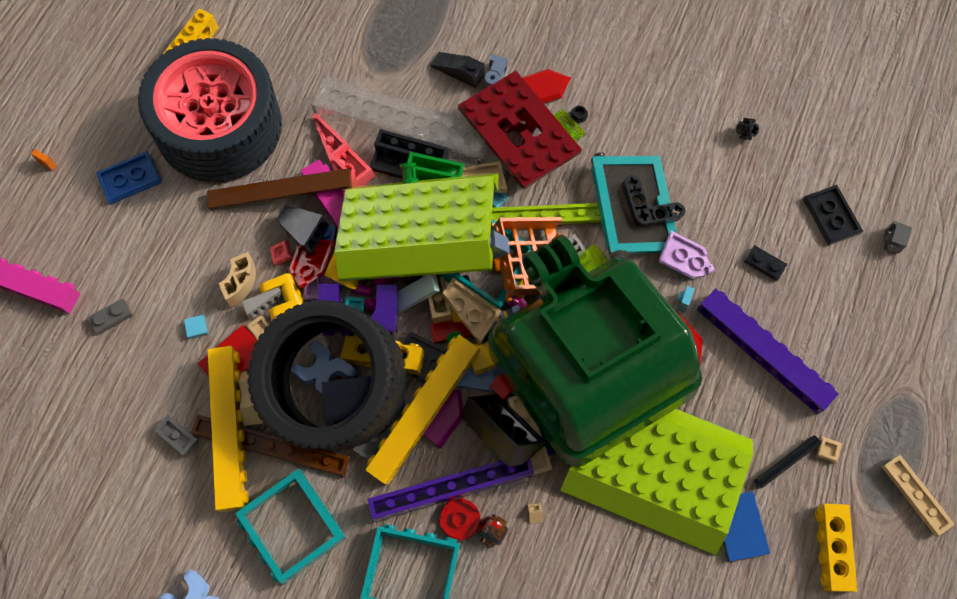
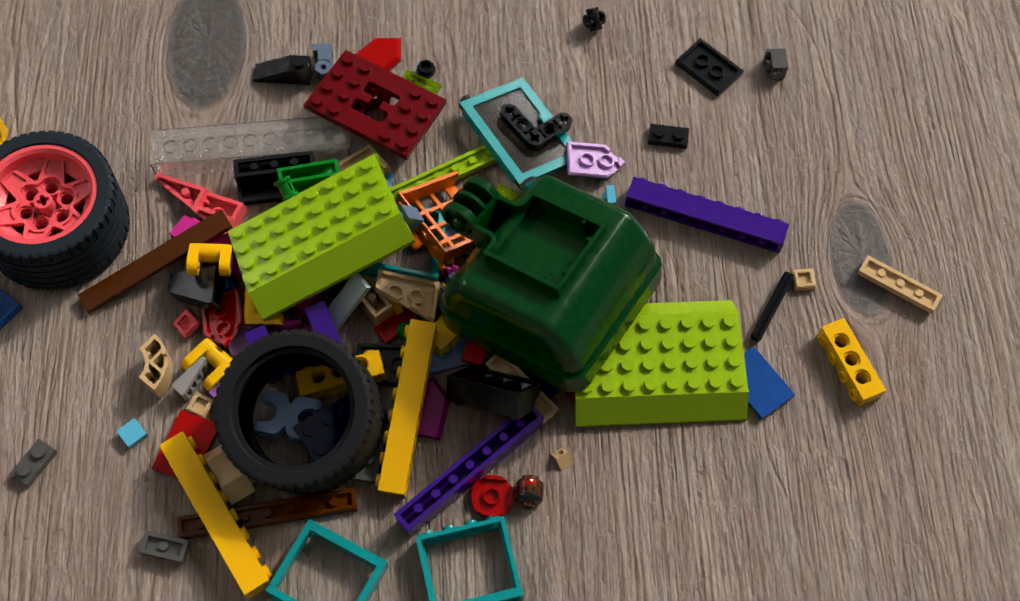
camera: 25 degrees left, 5 degrees down
none -> yellow connector [186,243,234,276]

